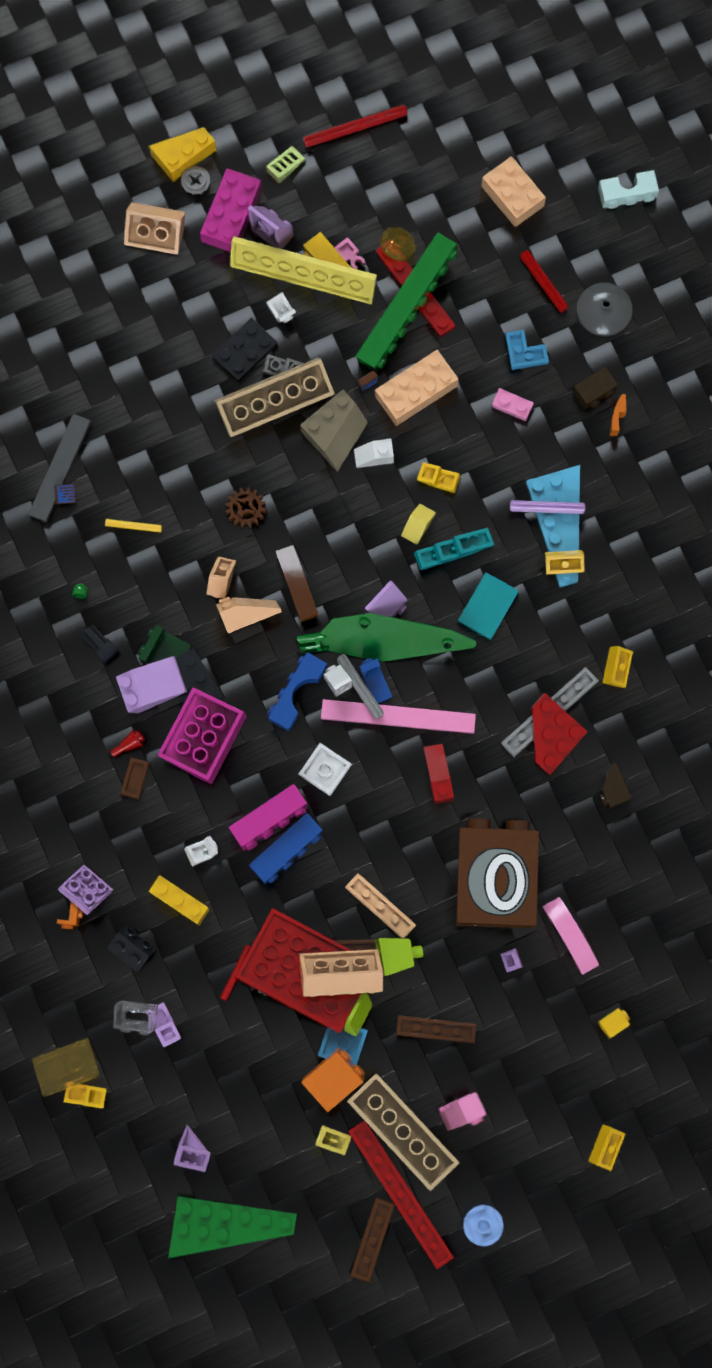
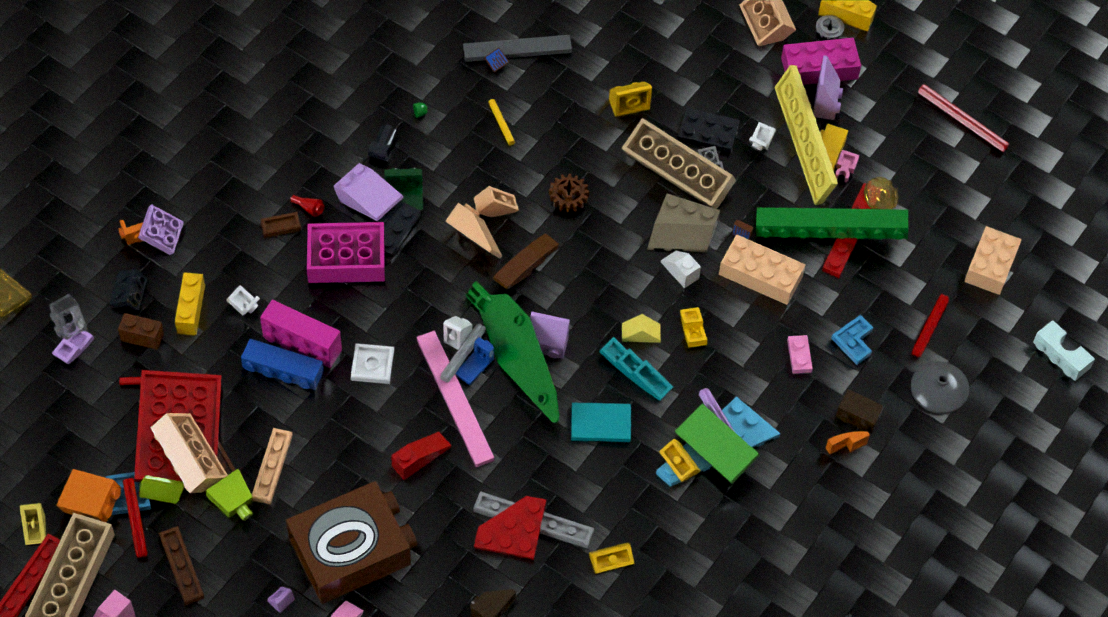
camera: 55 degrees right, 20 degrees down
yellowish green slope [266,146,305,184] -> none
blue arch [268,652,328,732] -> none
none -> reddish brown brick [118,313,164,350]
none -> red axle [123,478,147,557]
none -> yellow slope [609,81,652,117]
none -> bright green tile [675,404,760,484]

